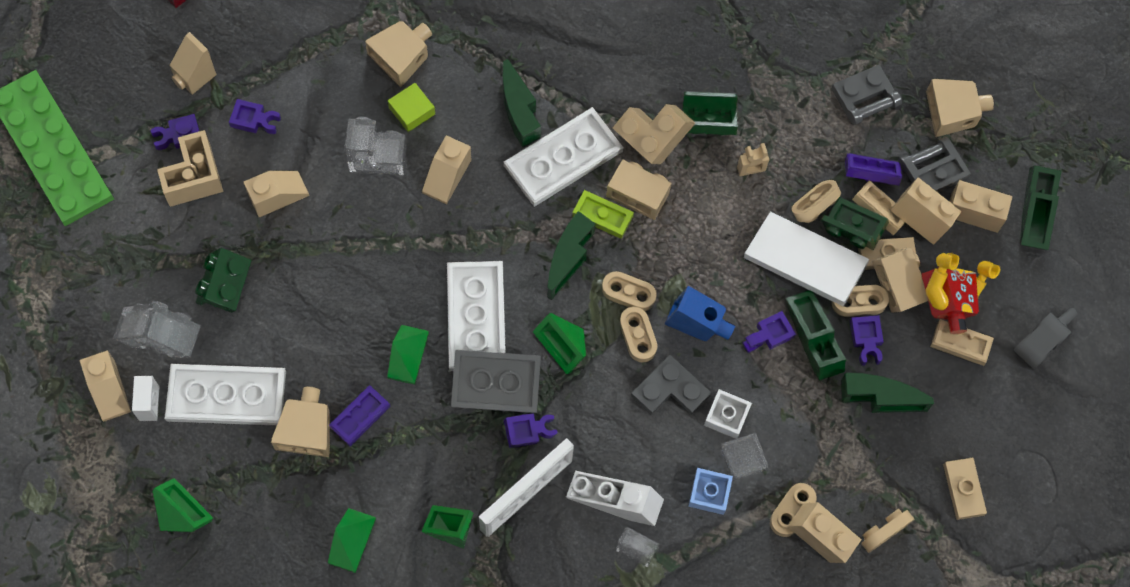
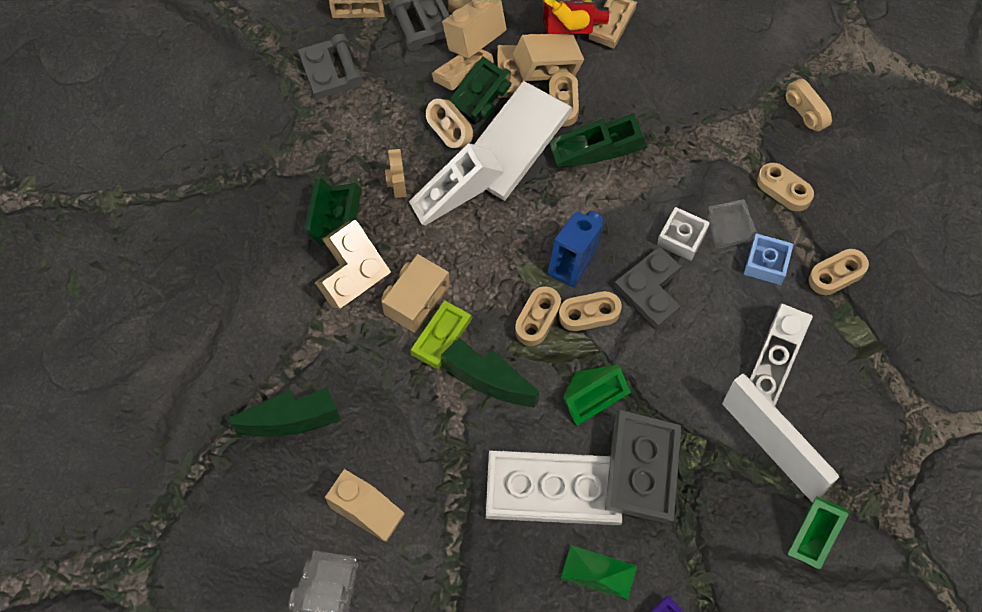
camera: 80 degrees left, 5 degrees down
tan torso [365,21,432,87] -> none
lime piece [388,83,435,132] -> none
white tile [504,107,623,207] -> none
dark purple plate [504,413,557,448] -> none
clear piece [616,527,659,567] -> none
dark purple plate [742,311,796,353] -> none
tan brick [787,502,862,563] -> none
dark green slope [841,373,934,413] -> none
dark purple plate [845,153,902,186] -> none
dark purple plate [850,315,884,366] -> none
tan plate [943,458,987,520] -> none
none -> white slope [409,143,504,225]
none -> tan plate [808,249,869,295]

